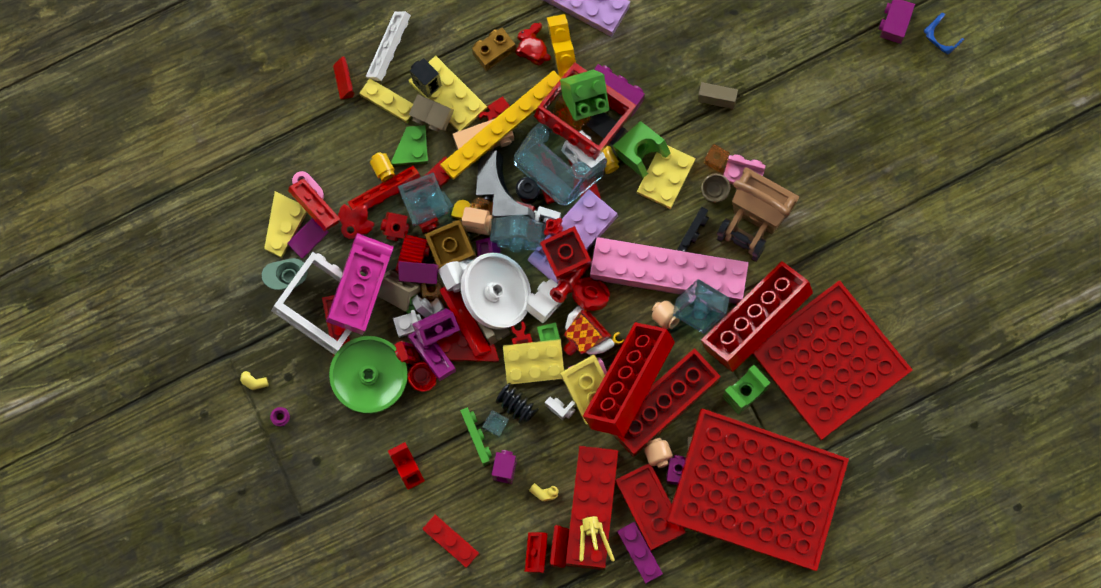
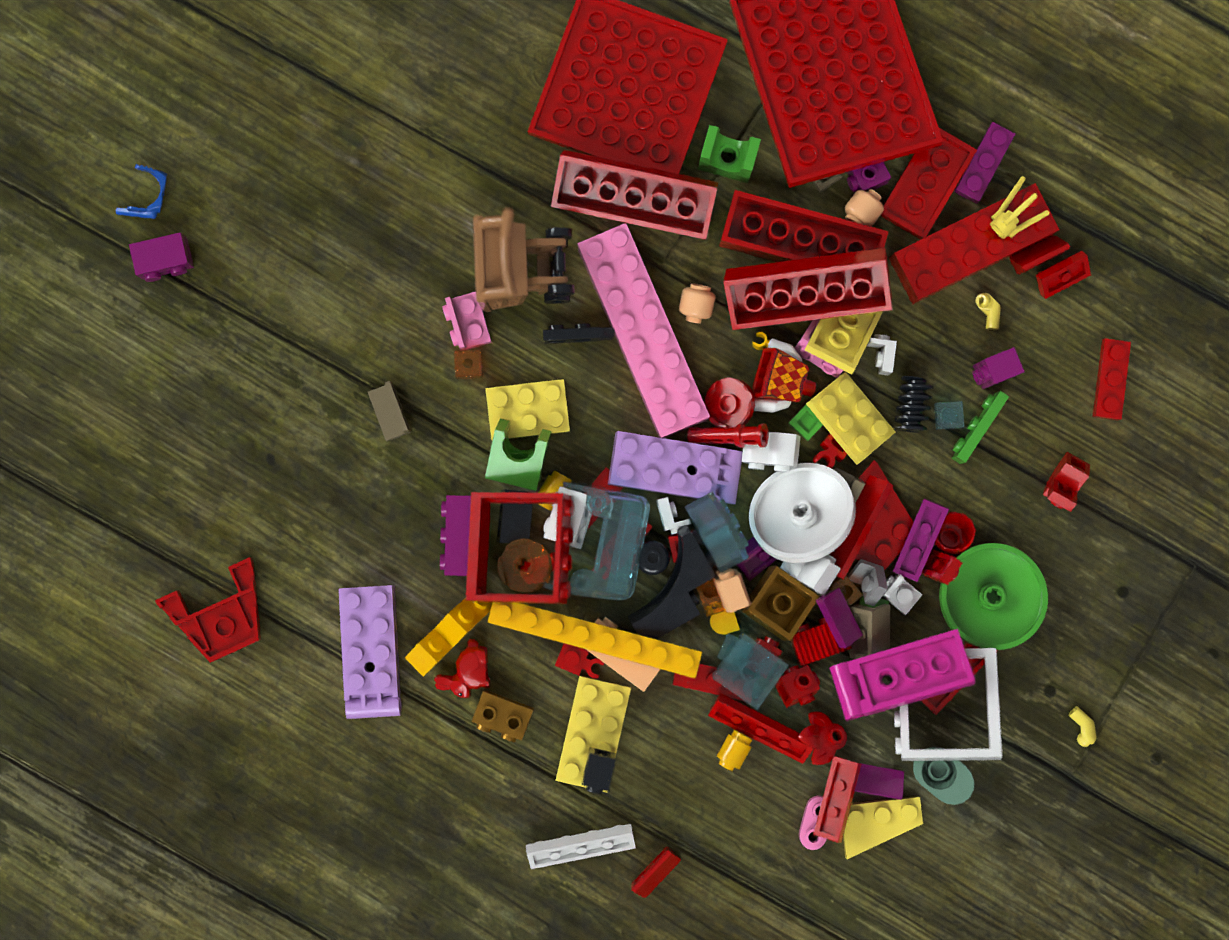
camera: 130 degrees left, 10 degrees up
magenta plate [270,407,290,427] -> none
light yellow plate [360,78,413,123] -> none
bright green wing [391,125,428,166] -> none
dark tan brick [409,94,454,132] -> none
magenta brick [412,308,460,346] -> none
red brick [540,226,592,280] -> none
red plate [543,218,563,236] -> none
bright green slope [560,69,609,121] -> none
clear light blue brick [673,279,729,334] -> none
dark tan hair [701,173,731,203] -> none

